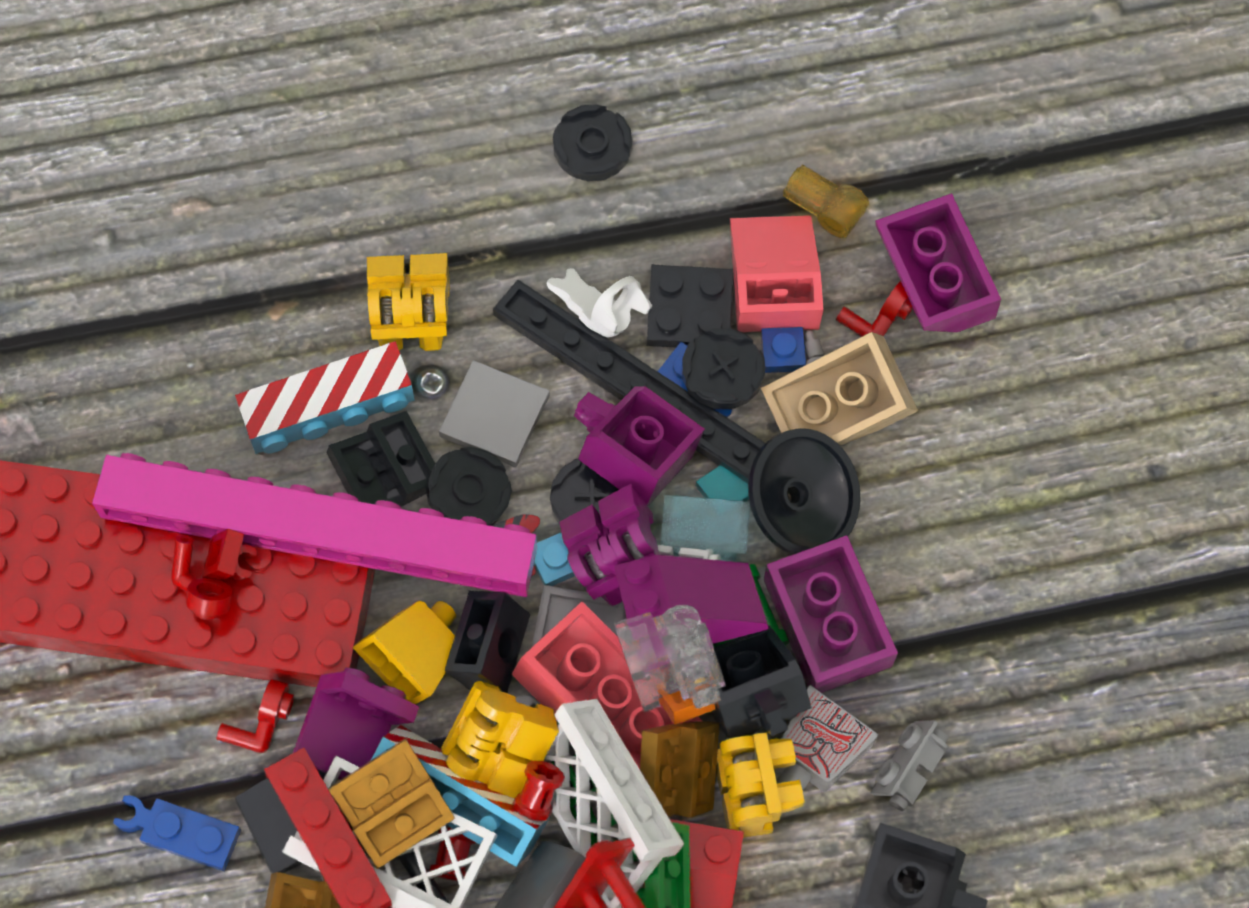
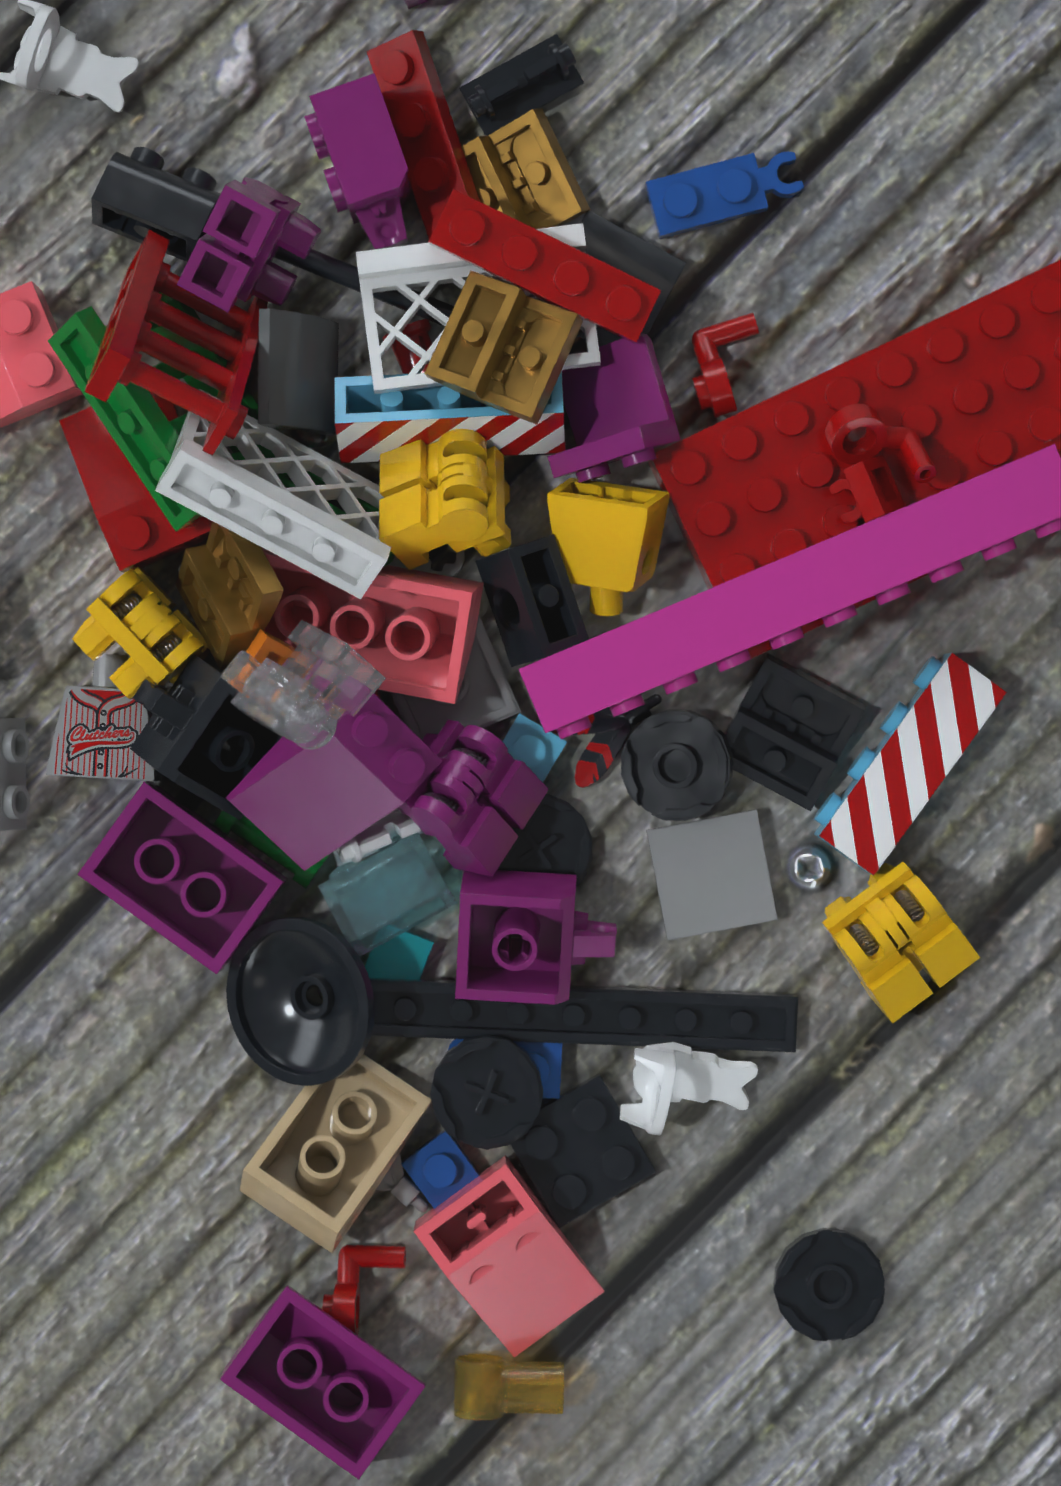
camera: 140 degrees right, 20 degrees up
red bush [513,760,565,821] -> none

